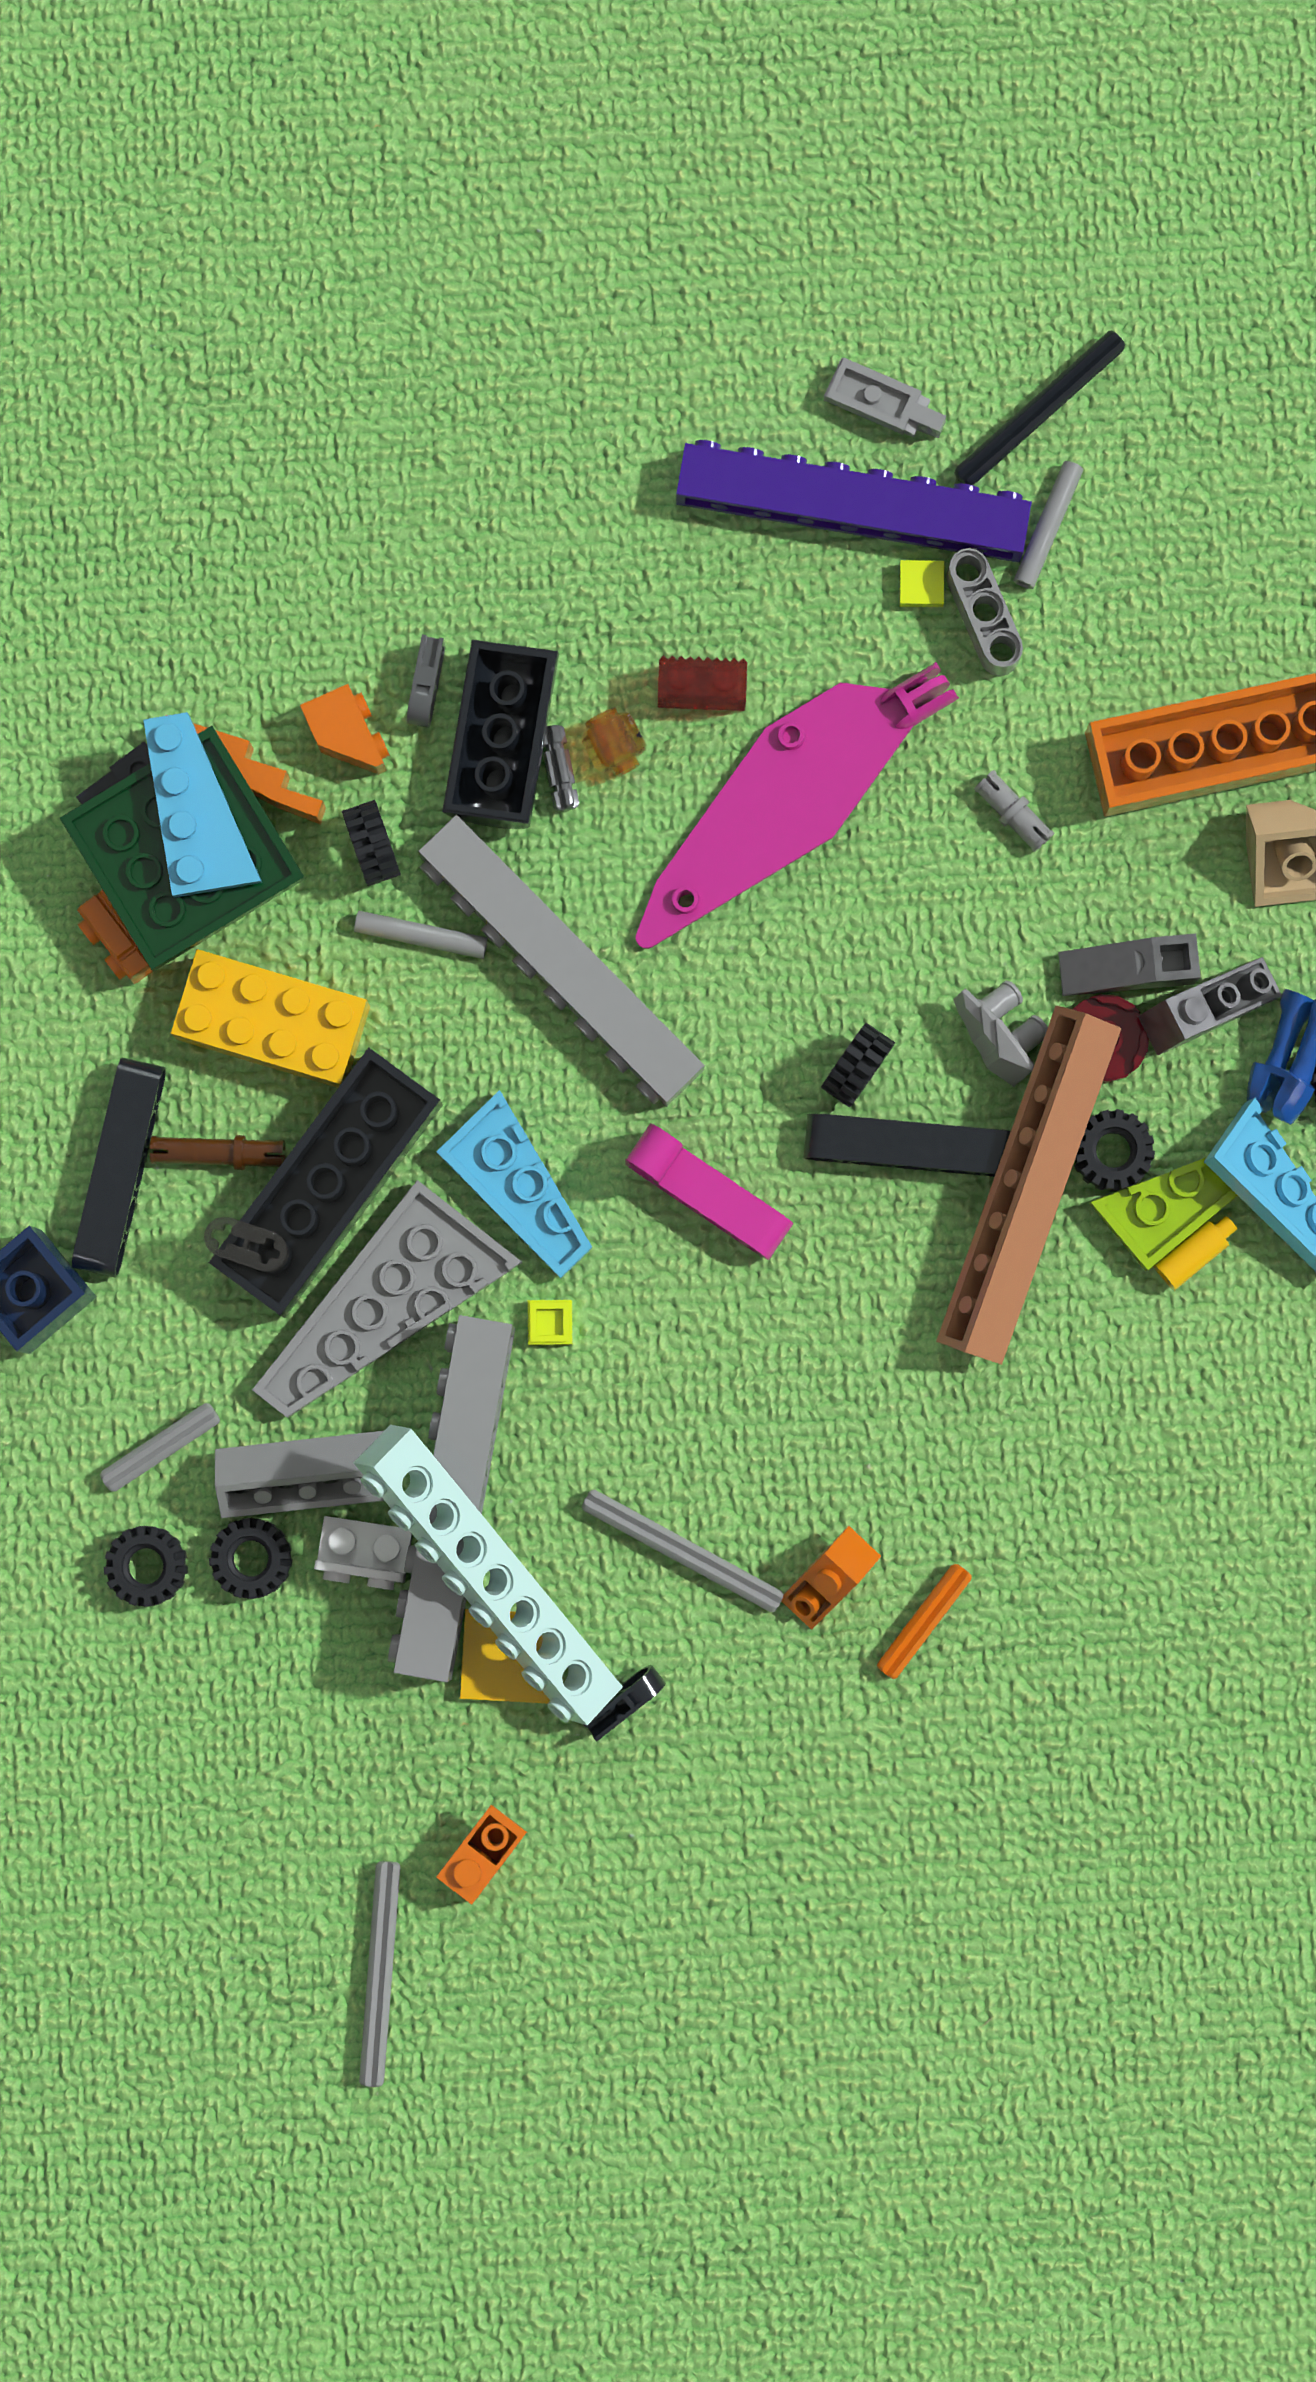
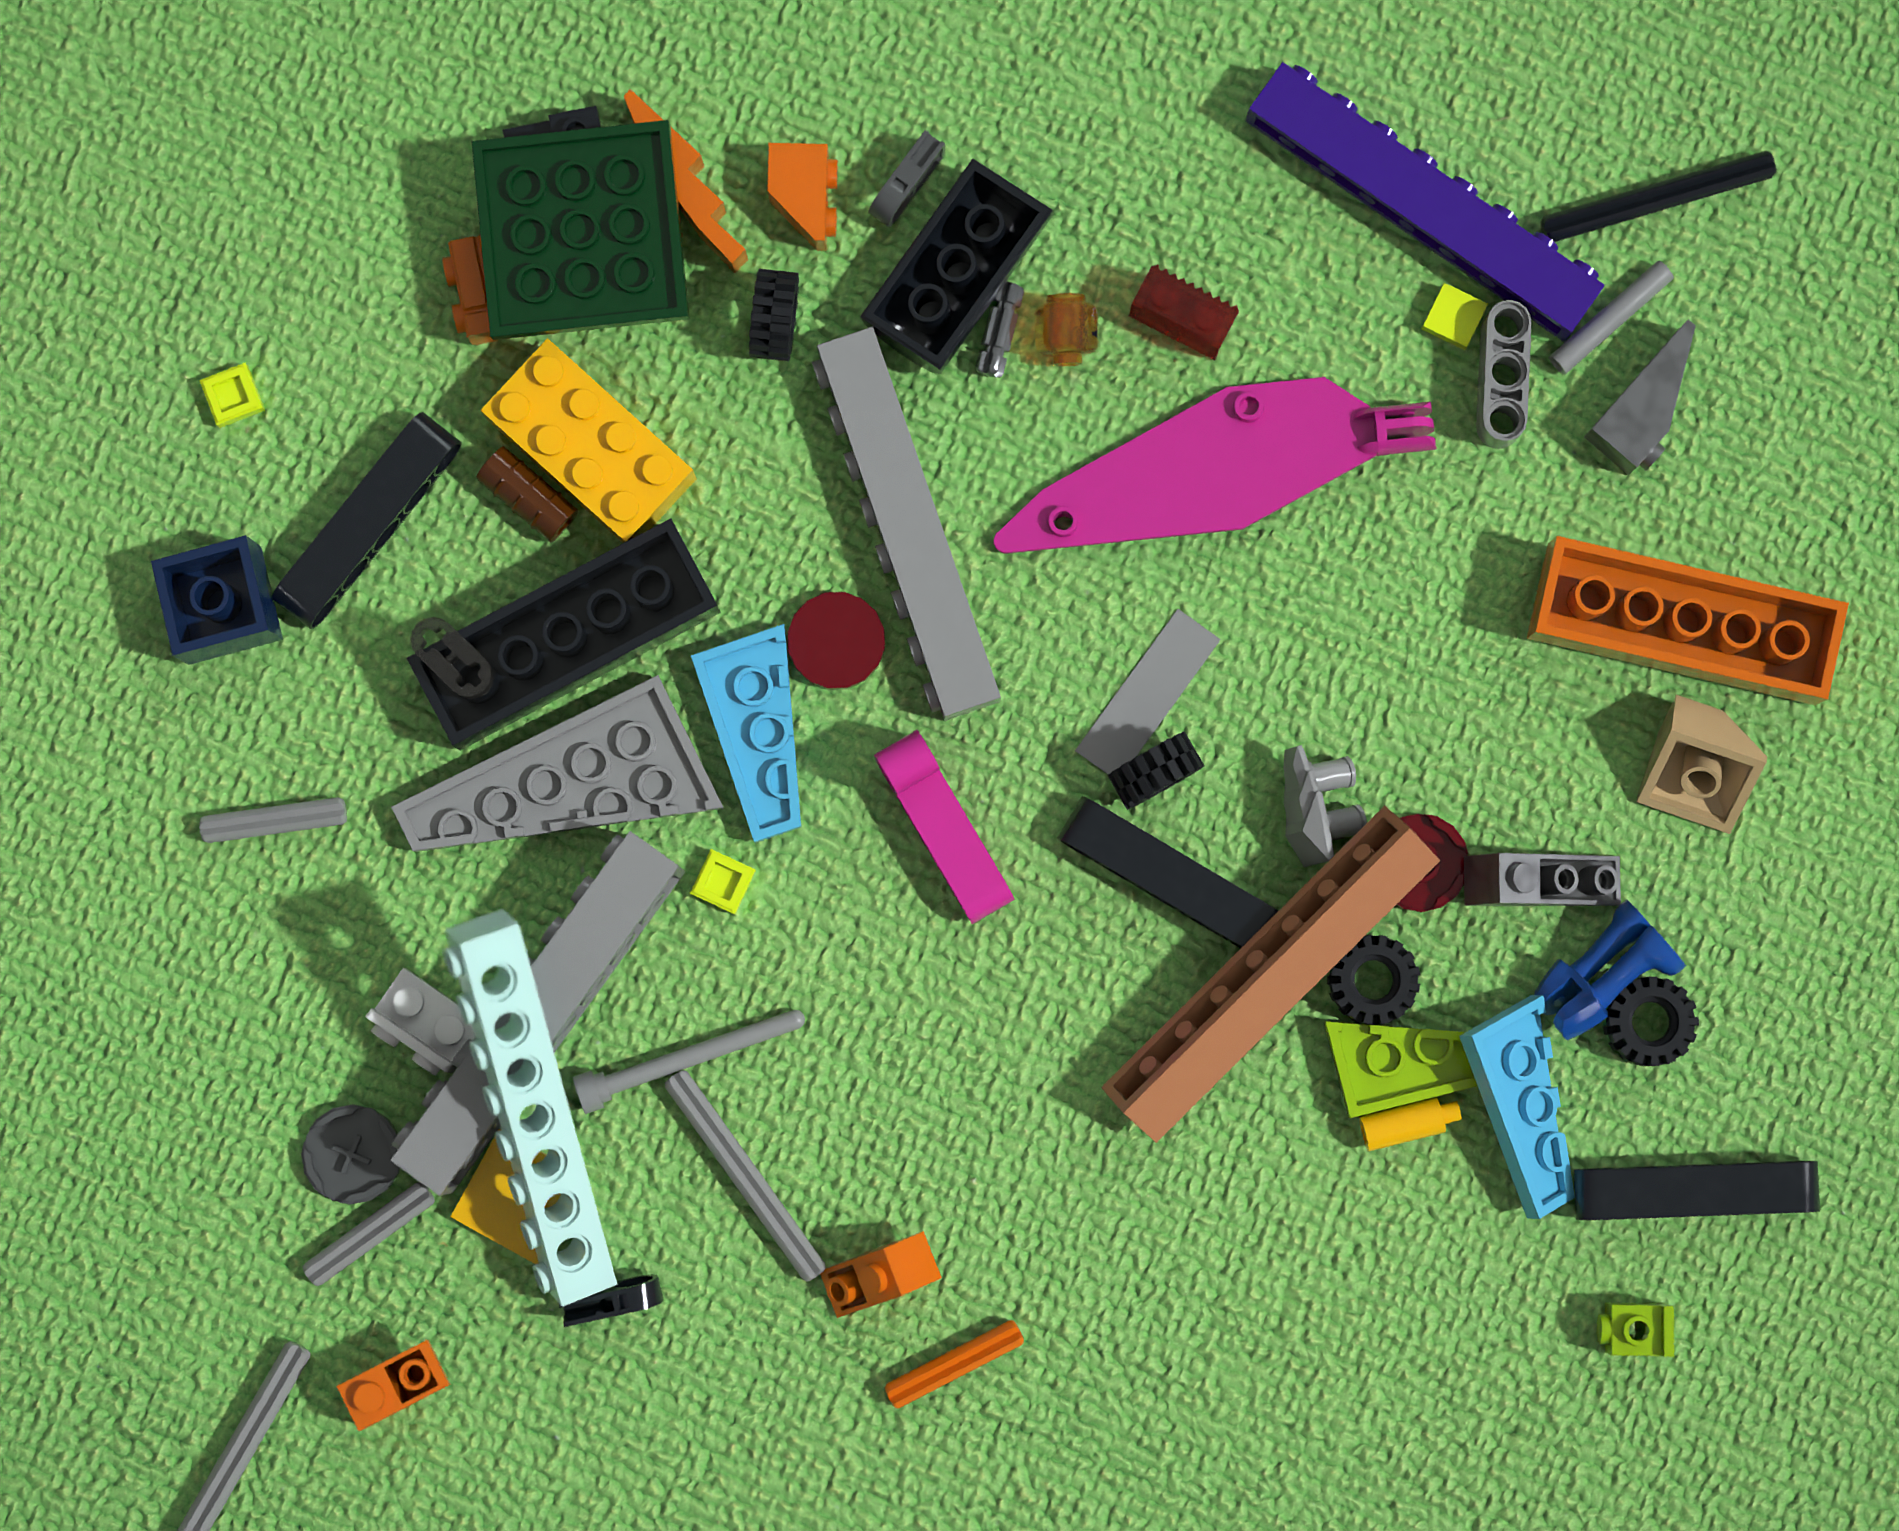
camera: 25 degrees right, 0 degrees up
black tyre [104,1526,188,1607] -> none
medium azure wing [143,712,262,898] -> none
reddish brown pin [150,1135,286,1170] -> none
black tyre [209,1518,293,1599] -> none
light grey brick [215,1431,384,1518] -> none
light grey piece [354,911,488,959] -> none
light grey hinge [824,357,946,438] -> none
light grey pin [974,770,1055,853] -> none
flat silver slope [1058,933,1201,996] -> none
none -> dark grey tile [301,1105,400,1205]
none -> light grey axle [302,1182,435,1286]
none -> reddish brown axle [476,446,578,543]
none -> light grey piece [573,1010,805,1114]
none -> dark red tile [788,592,885,690]
none -> light grey sticker [1075,609,1221,774]
none -> flat silver slope [1584,319,1696,475]

